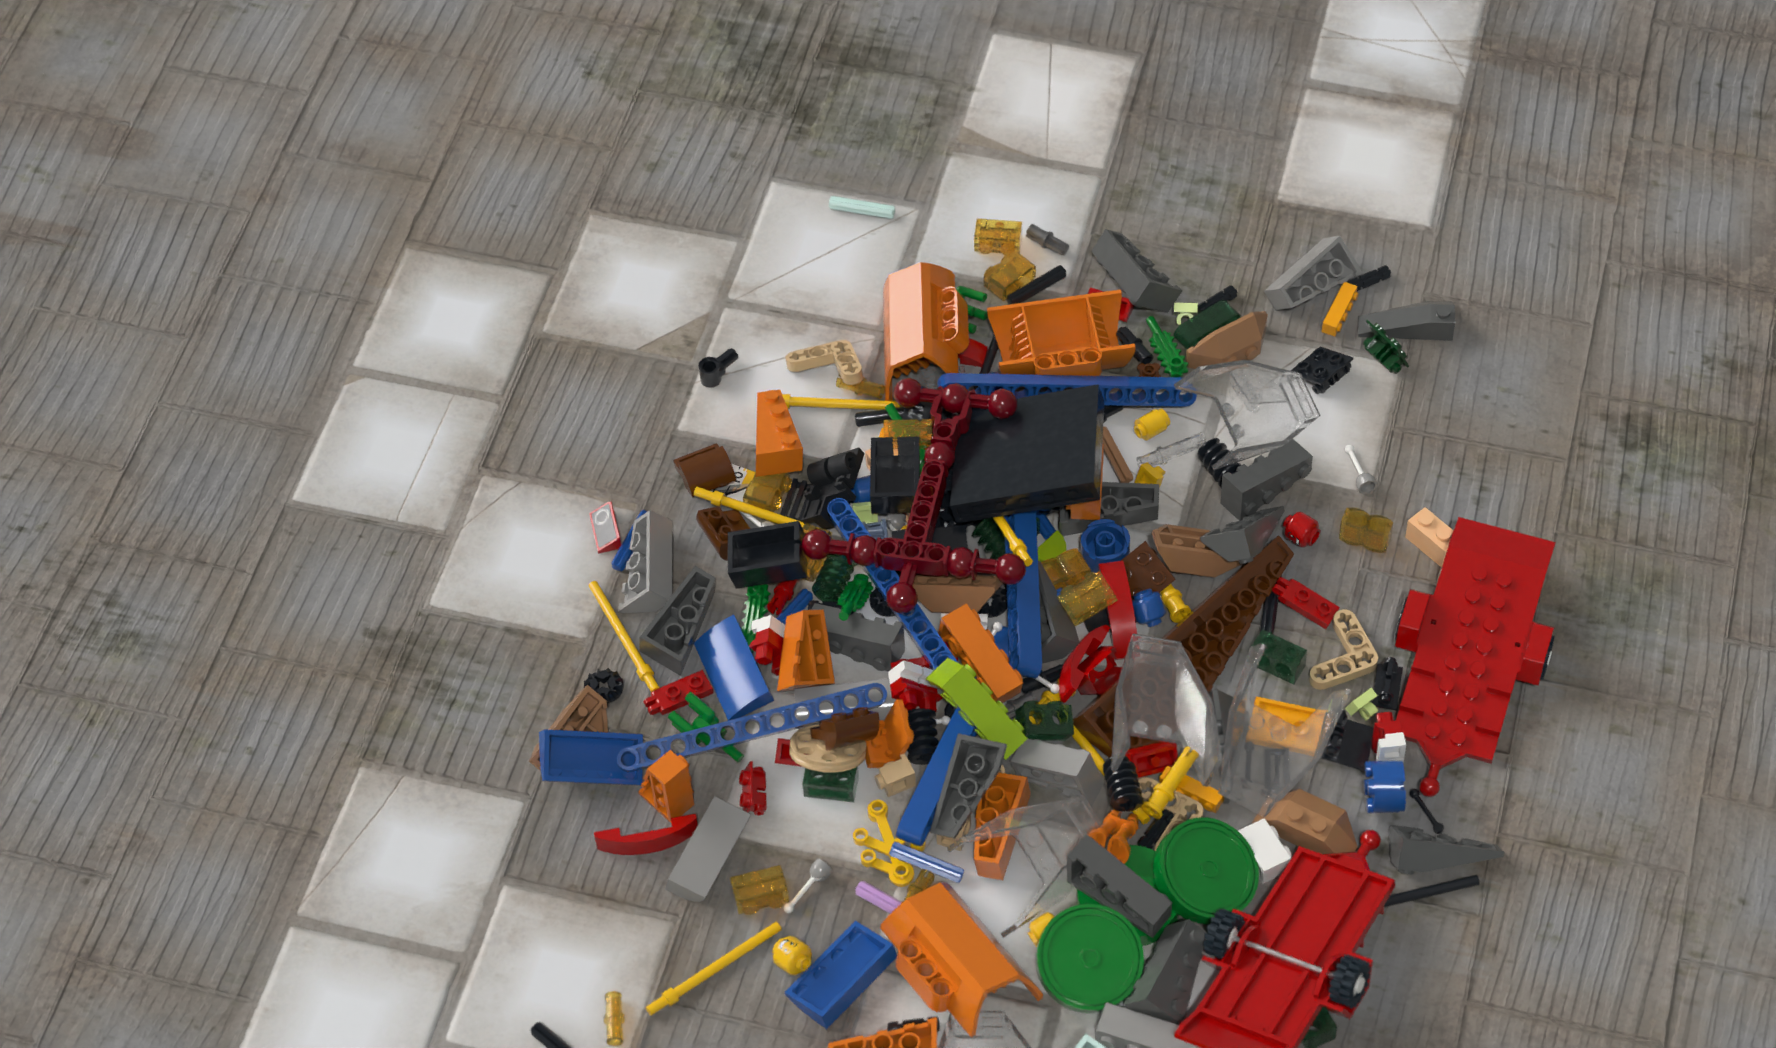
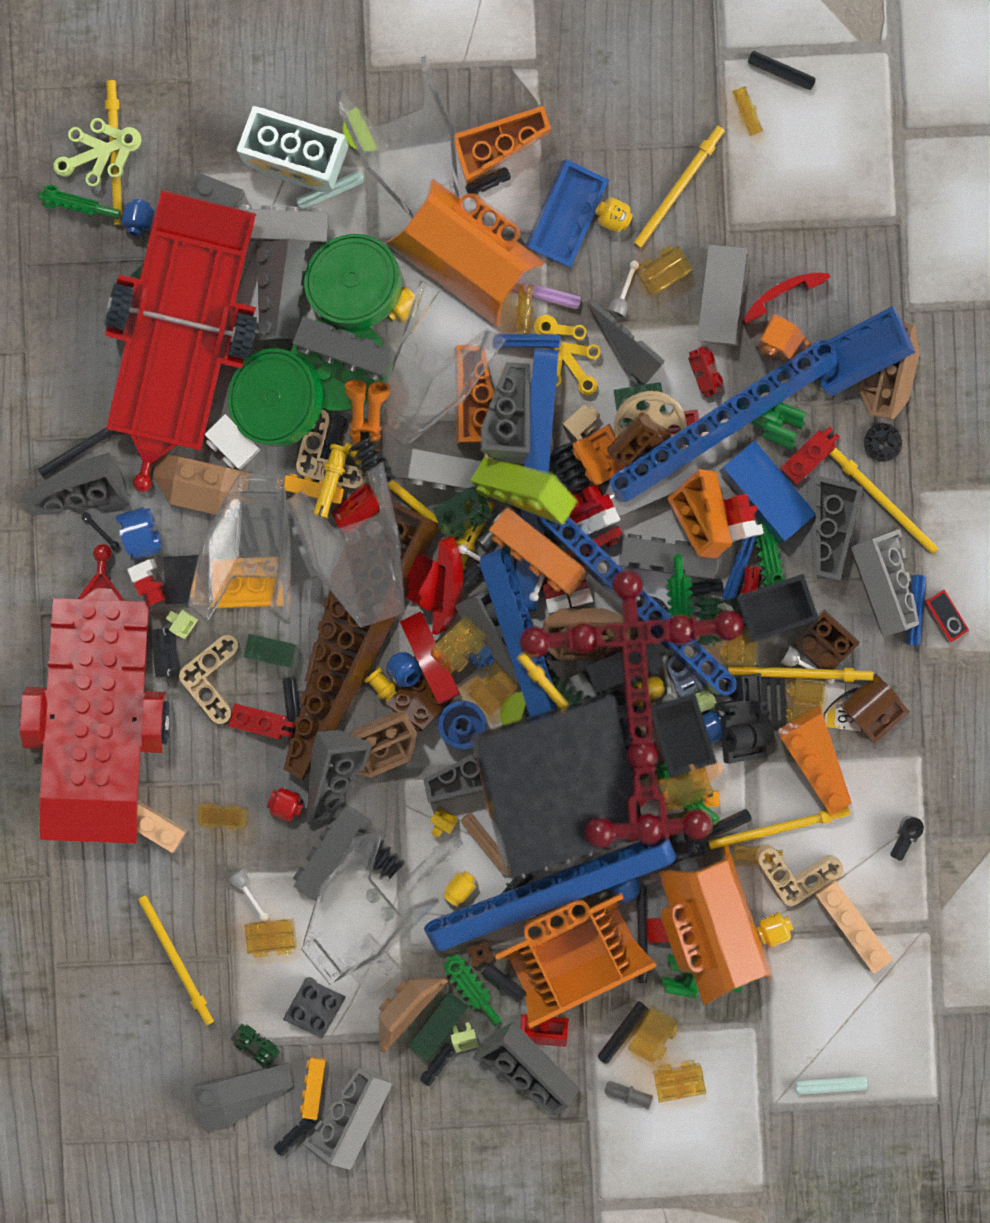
camera: 160 degrees right, 35 degrees up
none -> yellow bar [138,895,214,1026]
none -> clear yellow brick [244,918,297,958]
none -> dark grey wedge [588,300,665,386]
none -> yellow head [756,912,794,948]
none -> light nougat brick [814,880,893,974]

